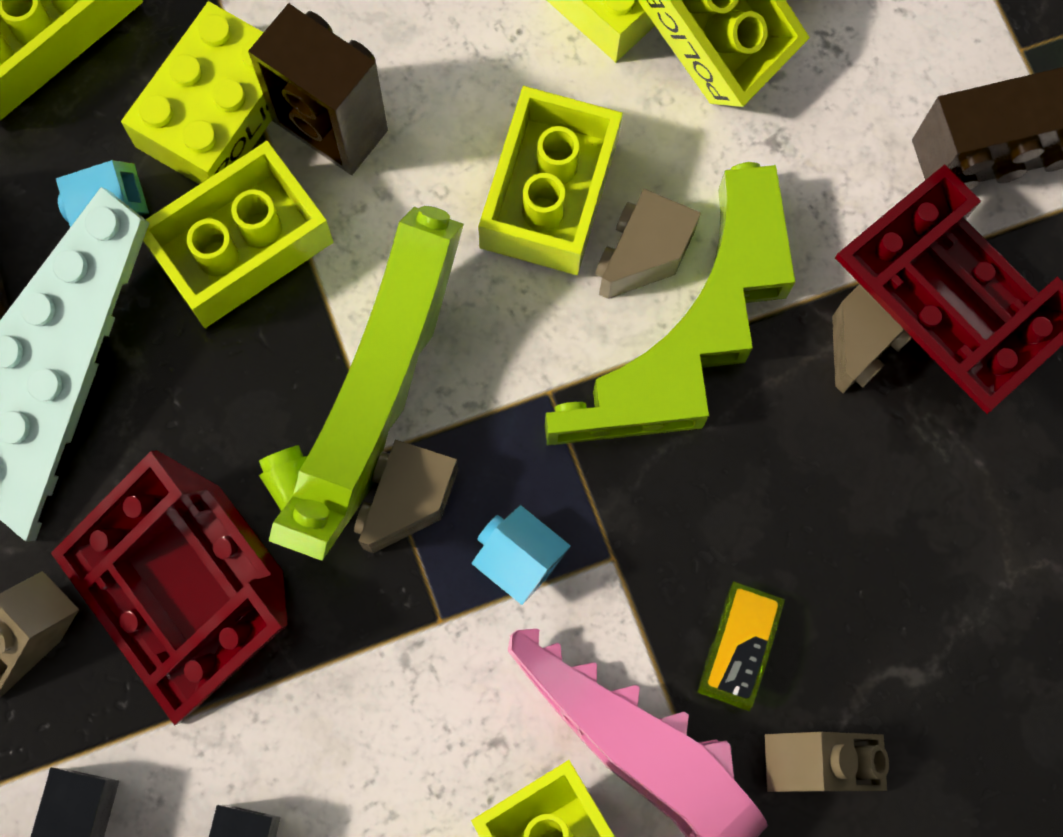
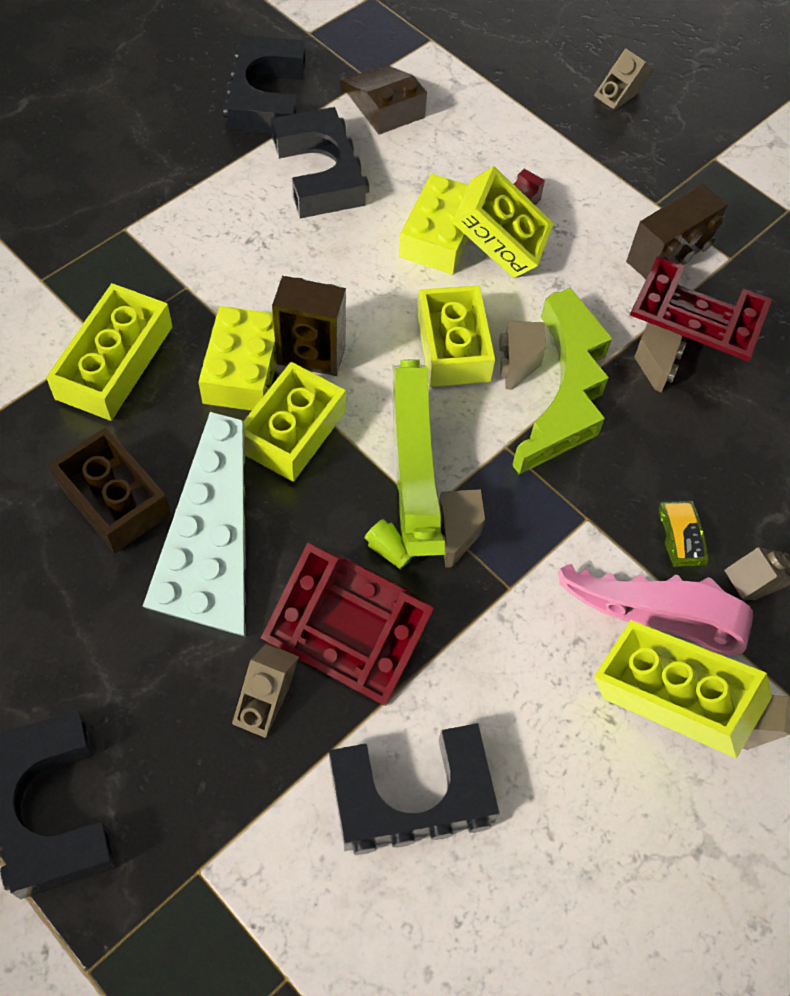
camera: 25 degrees left, 15 degrees down
medium azure brick [56,160,149,227] -> none
medium azure brick [471,505,571,605] -> none

